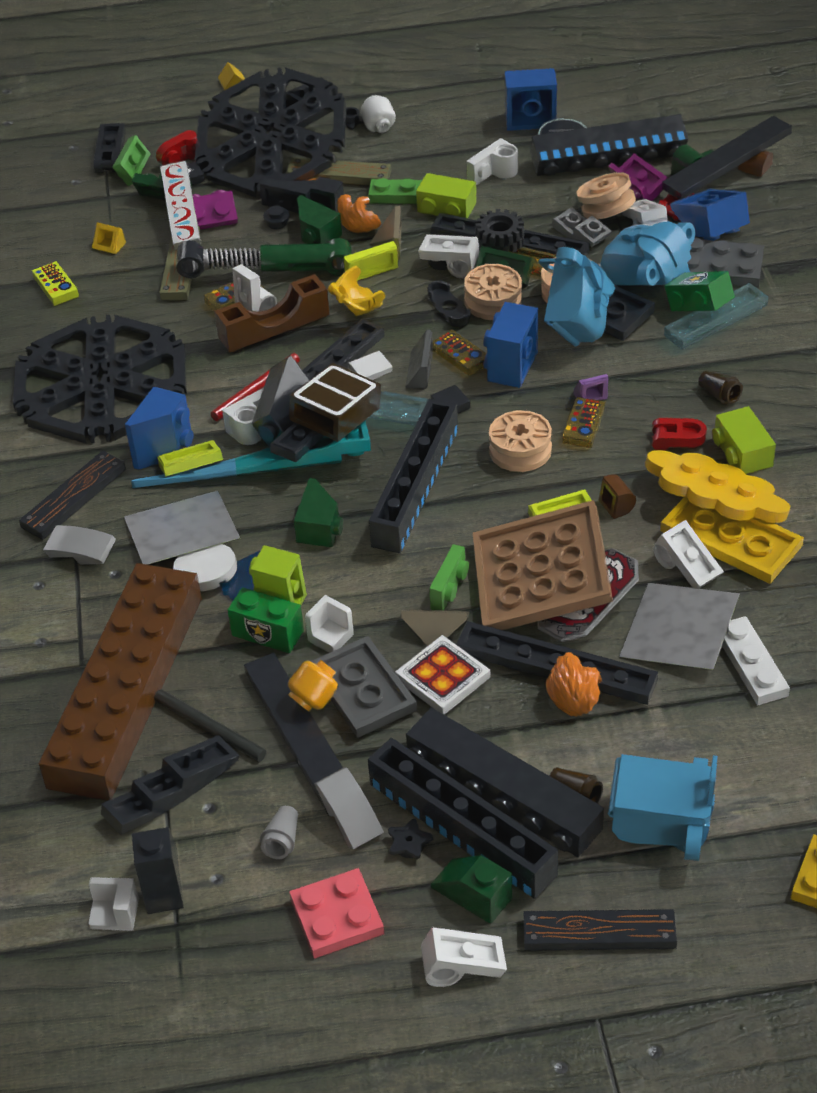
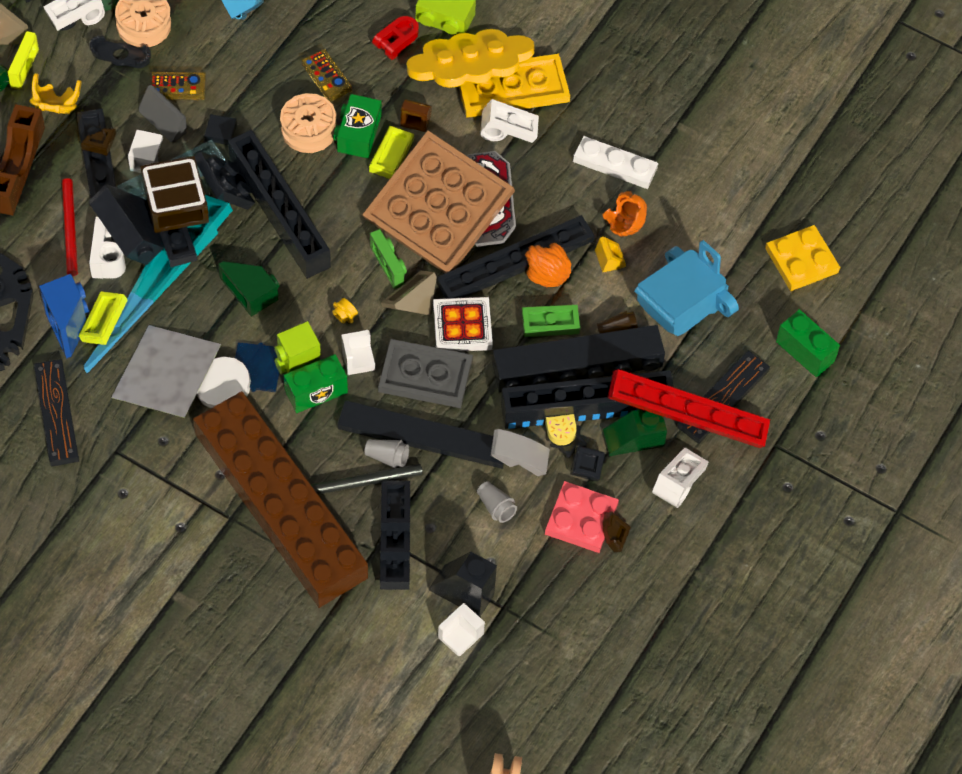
camera: 55 degrees left, 15 degrees up
light grey slope [43,526,116,565] -> none
light orange head [288,659,338,712] -> none
blue brick [483,302,538,388] -> none
medium lavender slope [574,374,608,405] -> none
flat silver sticker [619,583,740,670] -> none
none -> dark brown tile [81,128,116,156]
none -> black plate [195,151,255,210]
none -> yellow plate [332,298,358,324]
none -> green brick [333,94,382,159]
none -> light grey cone [365,439,409,468]
none -> bright green plate [522,305,580,337]
none -> light yellow tile [545,414,576,445]
none -> black tile [570,446,605,481]
none -> yellow slope [595,237,626,273]
none -> orange hair [603,191,647,237]
none -> dark brown tile [603,512,631,552]
none -> red plate [608,369,770,448]
none -> green brick [776,309,840,377]

